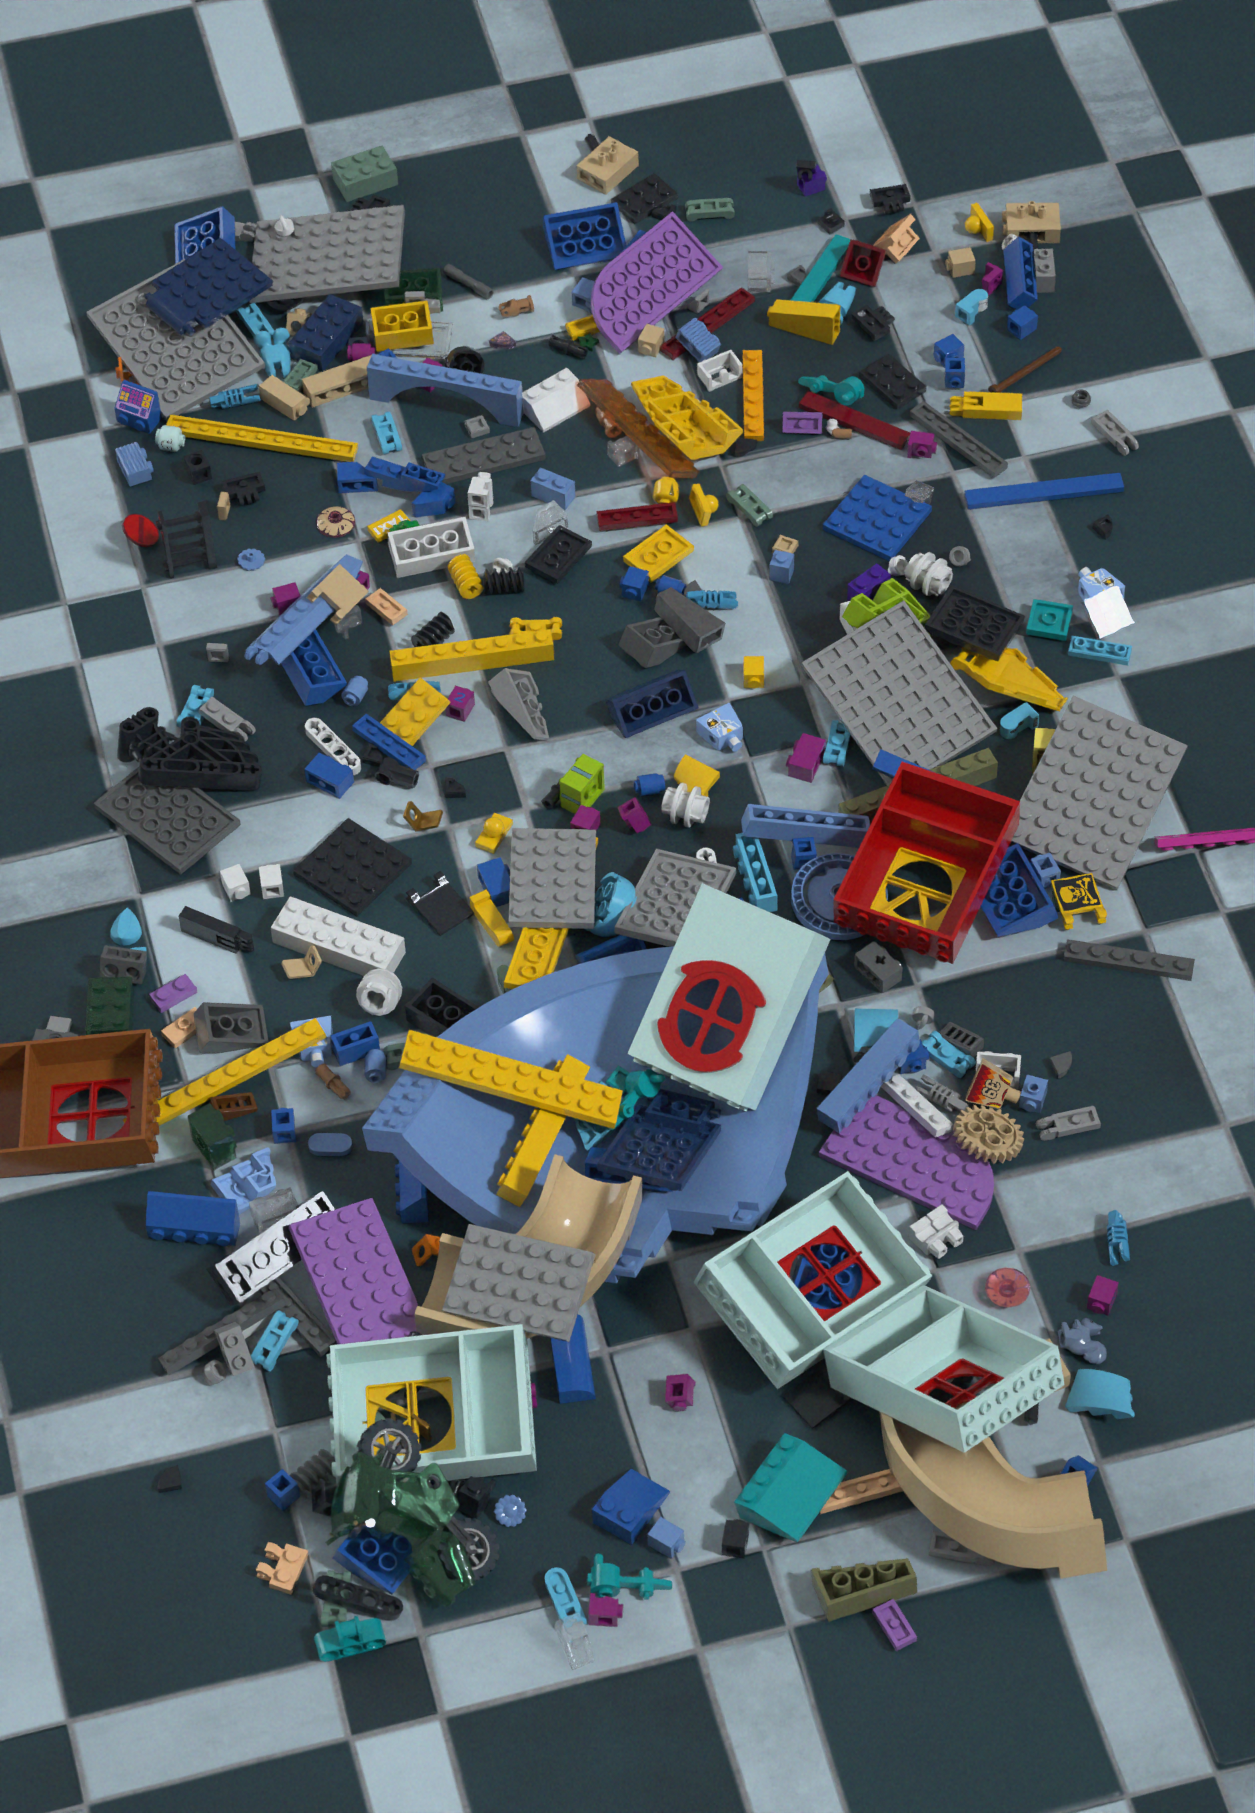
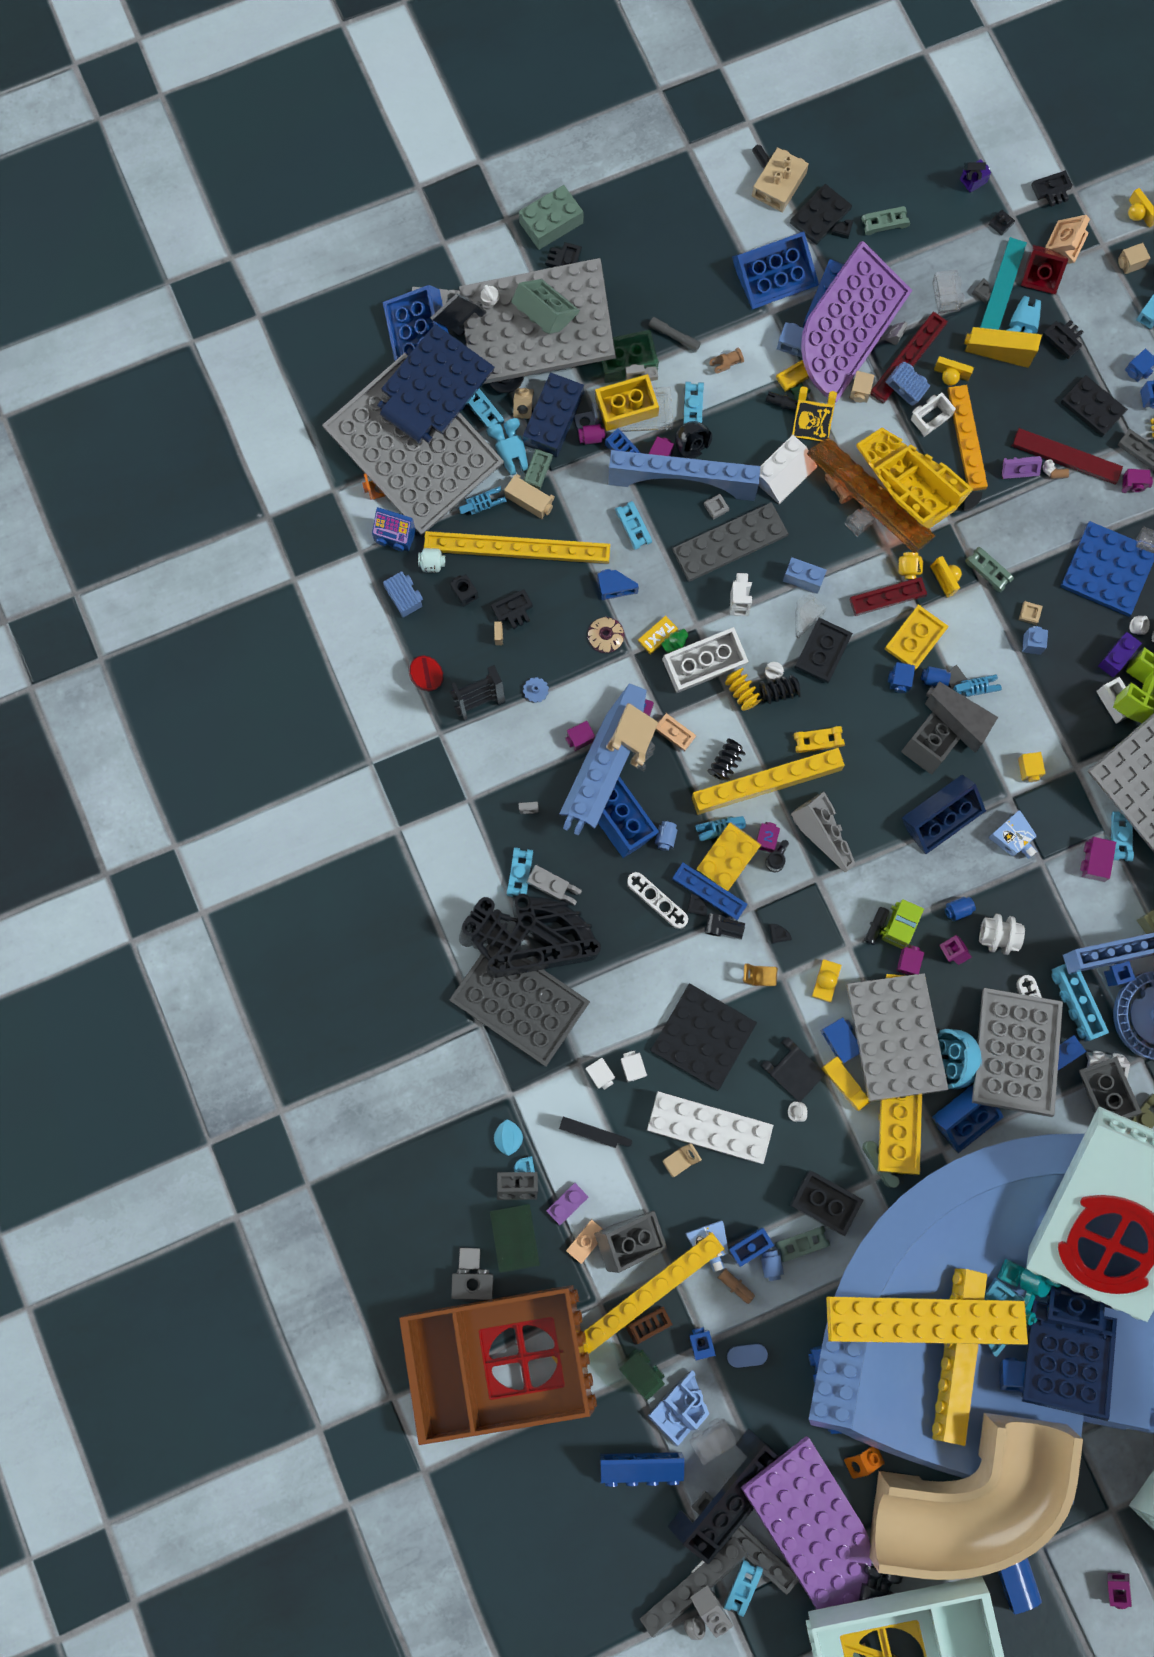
camera: 10 degrees left, 25 degrees up
tan brick [302,355,372,408] -> none
blue brick [304,753,354,799] -> none
white piece [356,969,402,1016] -> none
blue slope [364,456,445,492] -> none
blue slope [412,482,456,518] -> none
light grey plate [442,1224,595,1342] -> none
clear purple tile [489,331,516,349] -> none
yellow slope [674,754,720,797] -> none
teal piece [798,375,864,406] -> none
none -> black flag [430,293,487,336]
none -> sand green slope [511,279,580,334]
none -> medium azure plate [683,382,704,424]
none -> black piece [765,840,789,873]
none -> white tile [788,1102,807,1122]
none -> flag [792,386,837,442]
none -> yellow tile [934,356,974,386]

